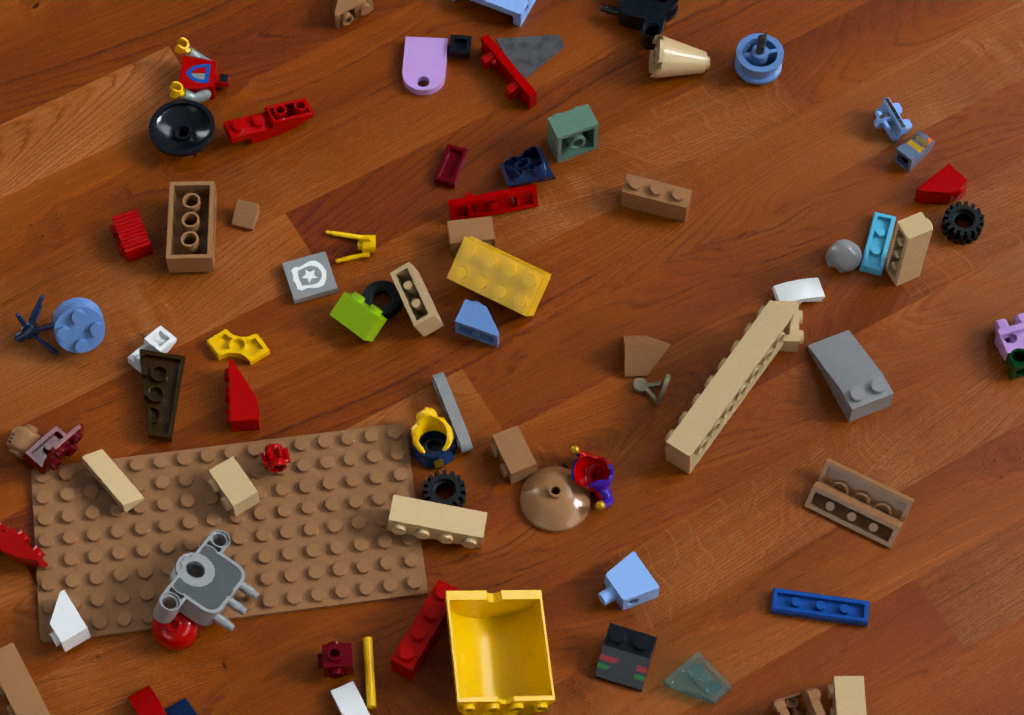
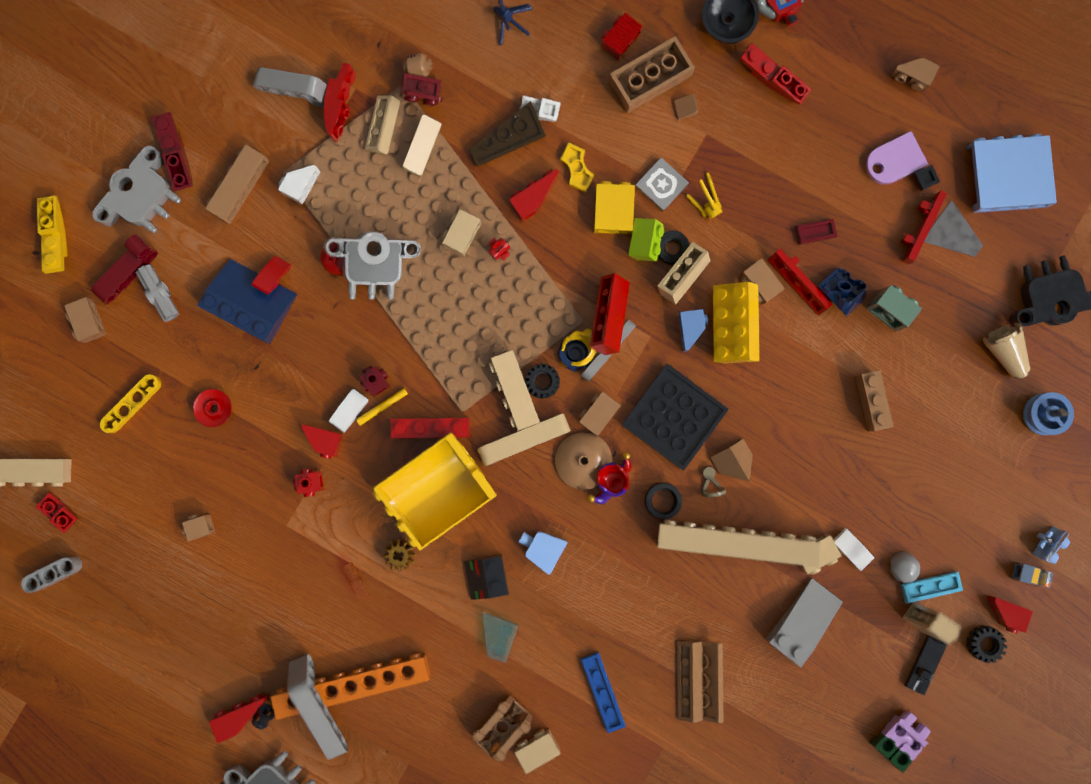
camera: 60 degrees right, 25 degrees up
medium blue wheel [52,297,105,353] -> none
none -> tan slope [364,95,400,155]
none -> tan beam [477,413,571,467]
none -> red brick [589,273,630,355]
none -> yellow panel [594,181,635,235]
none -> black plate [621,364,729,471]
none -> black tyre [644,483,682,520]
none -> black hinge [904,635,948,696]

